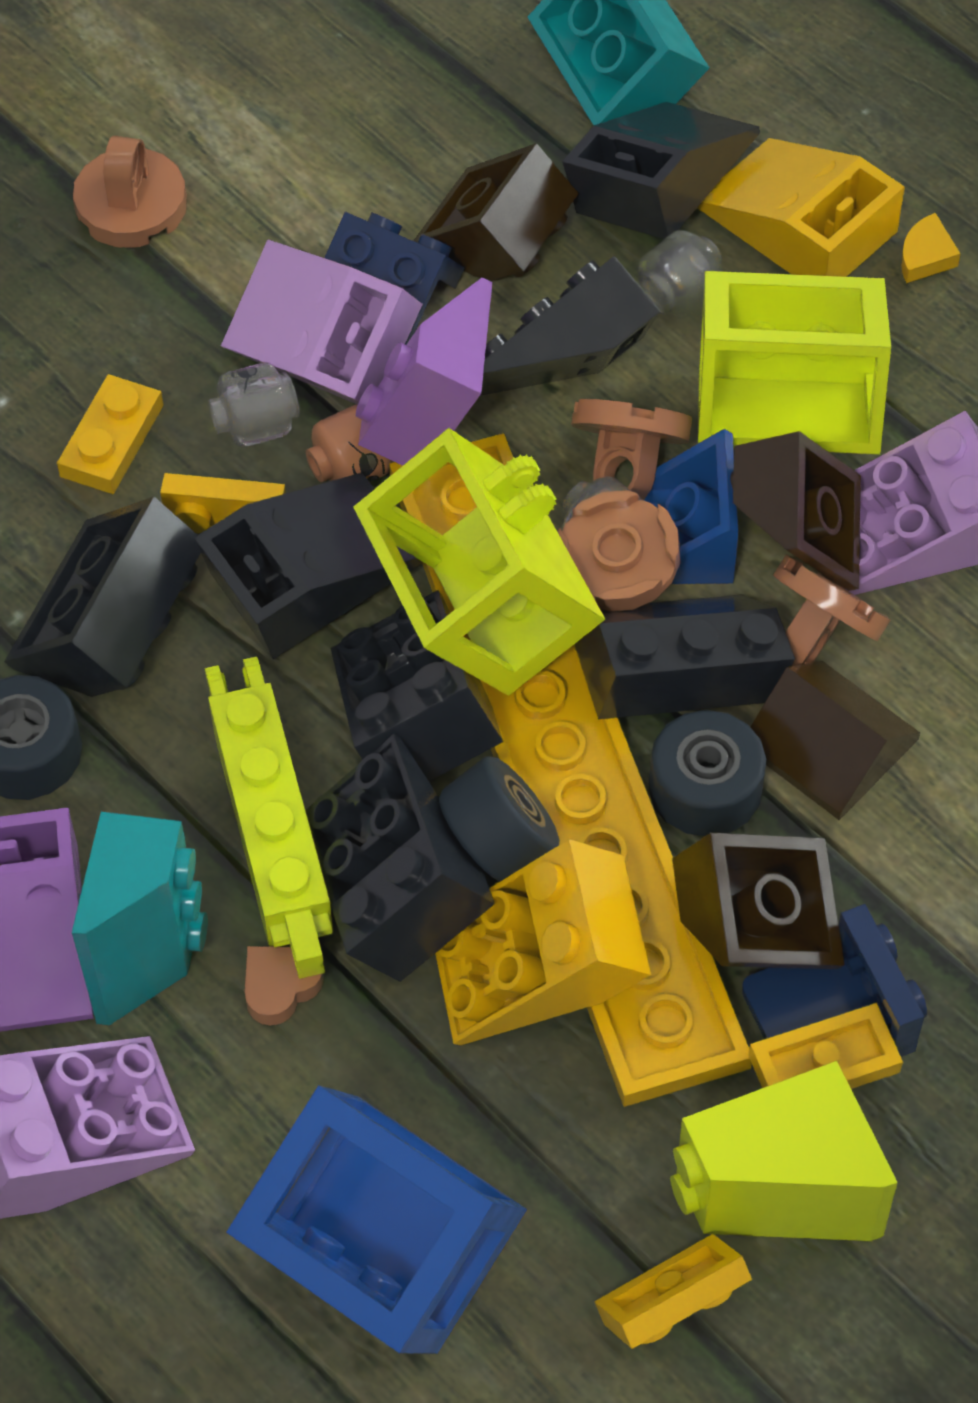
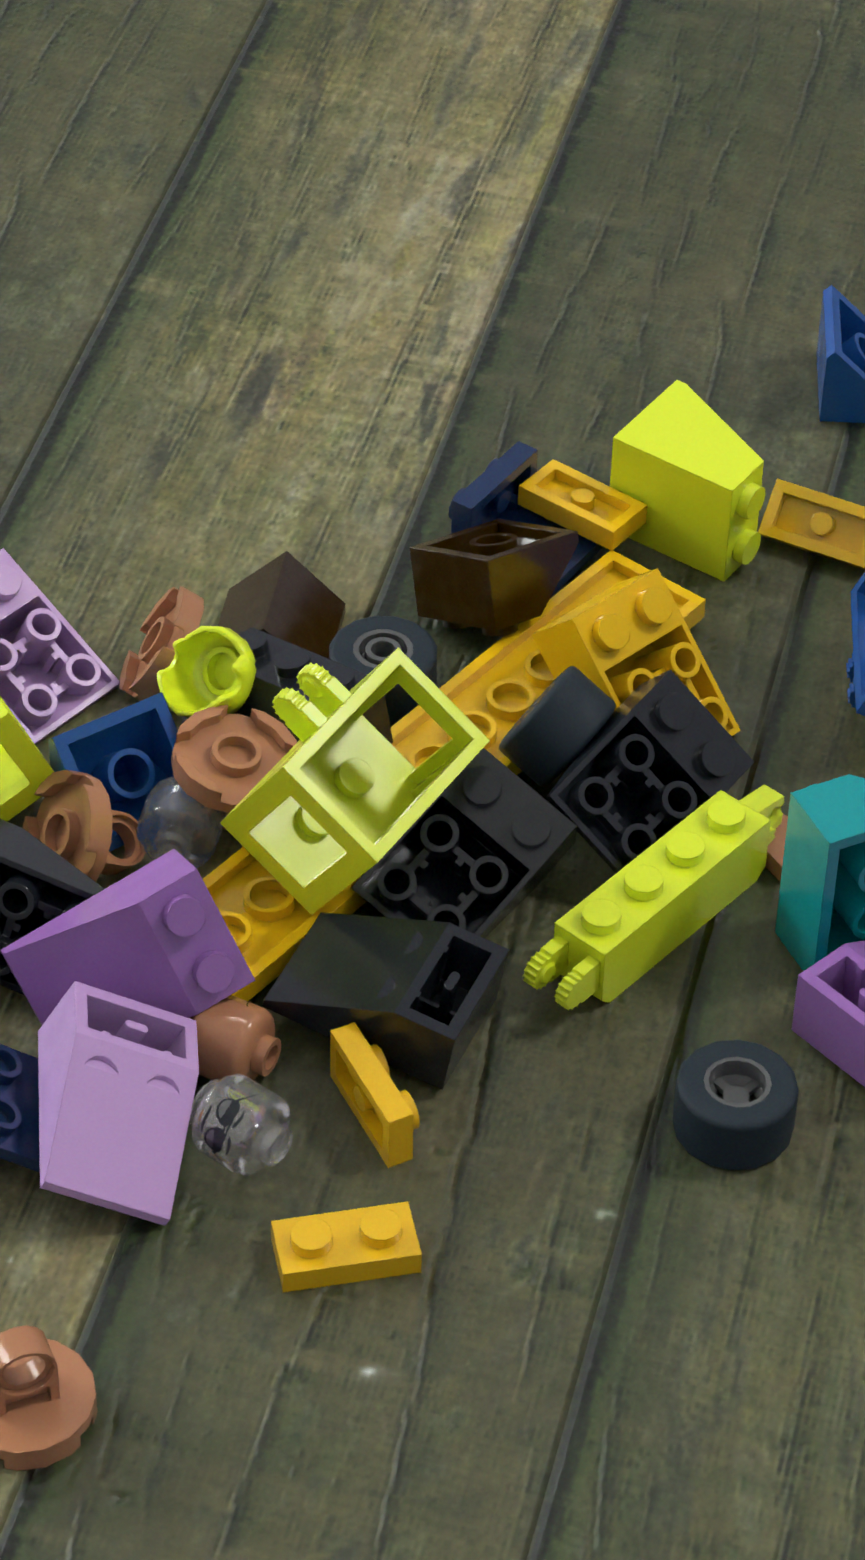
camera: 125 degrees left, 15 degrees down
black slope [4,497,201,697] -> none
dark brown slope [730,431,861,591] -> none
none -> neon yellow hair [157,626,257,718]

